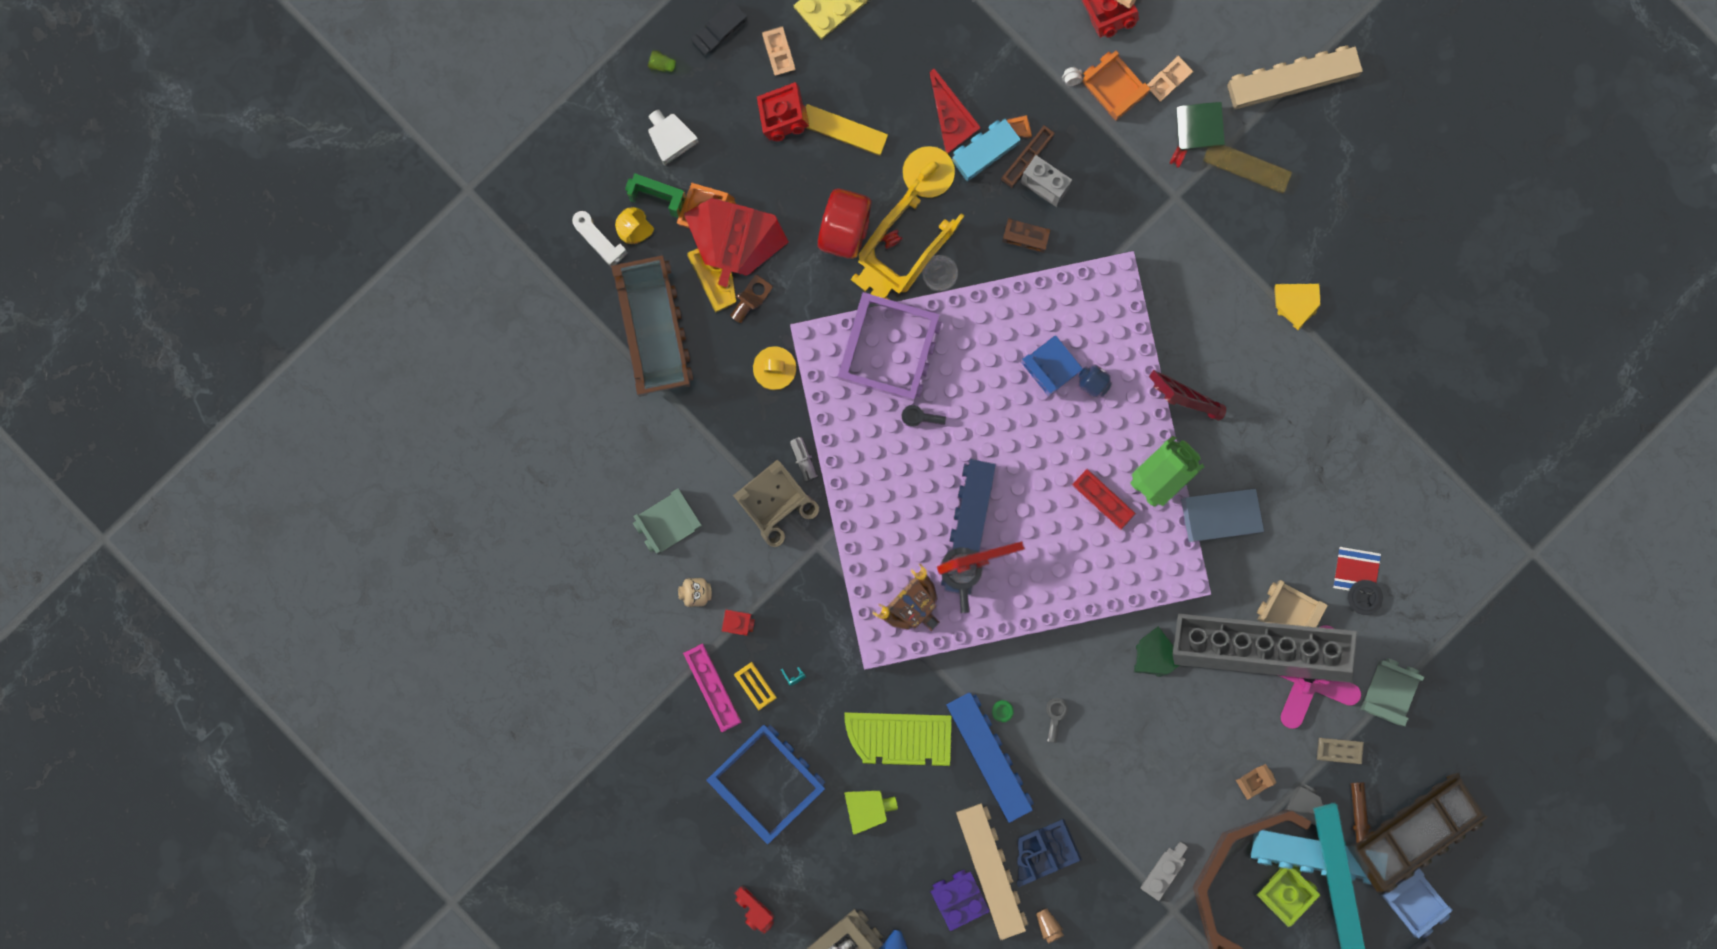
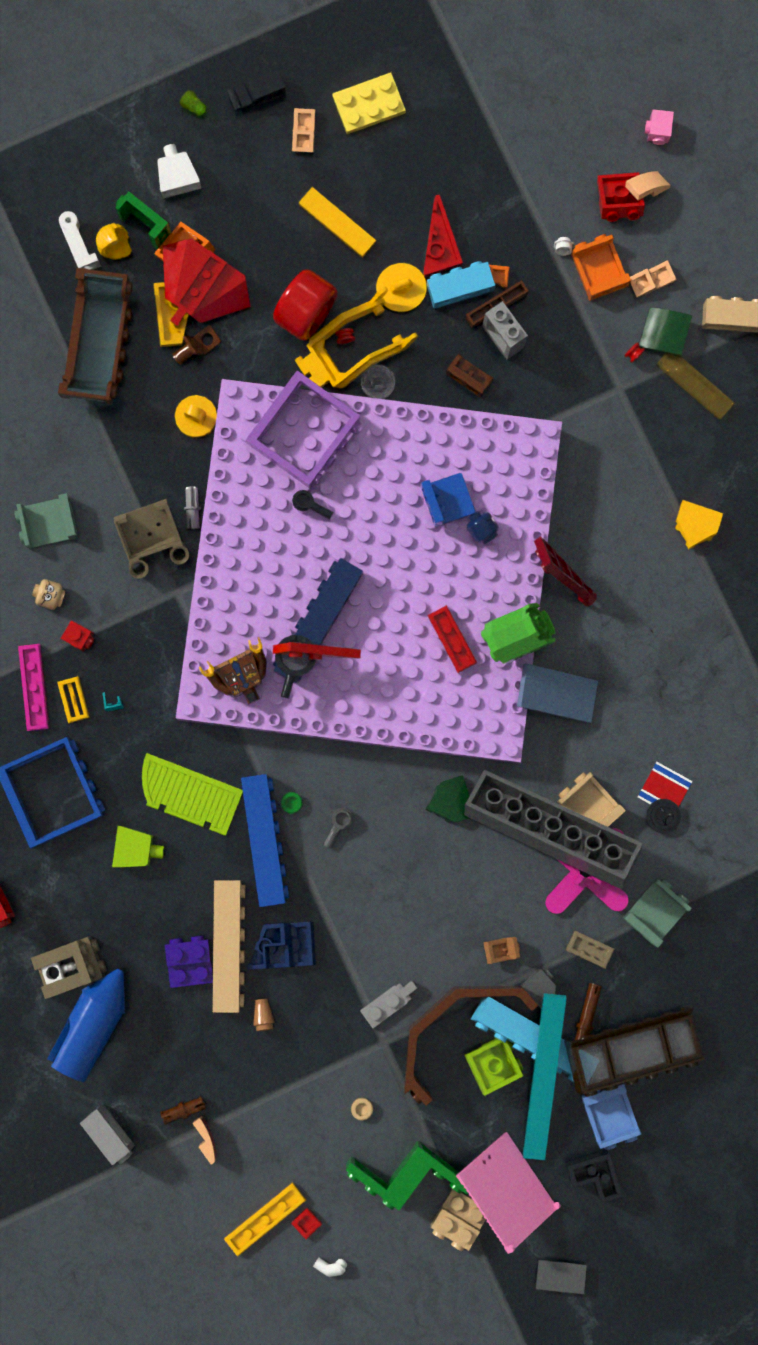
camera: 15 degrees right, 0 degrees up
red plate [757,82,809,142] -> none

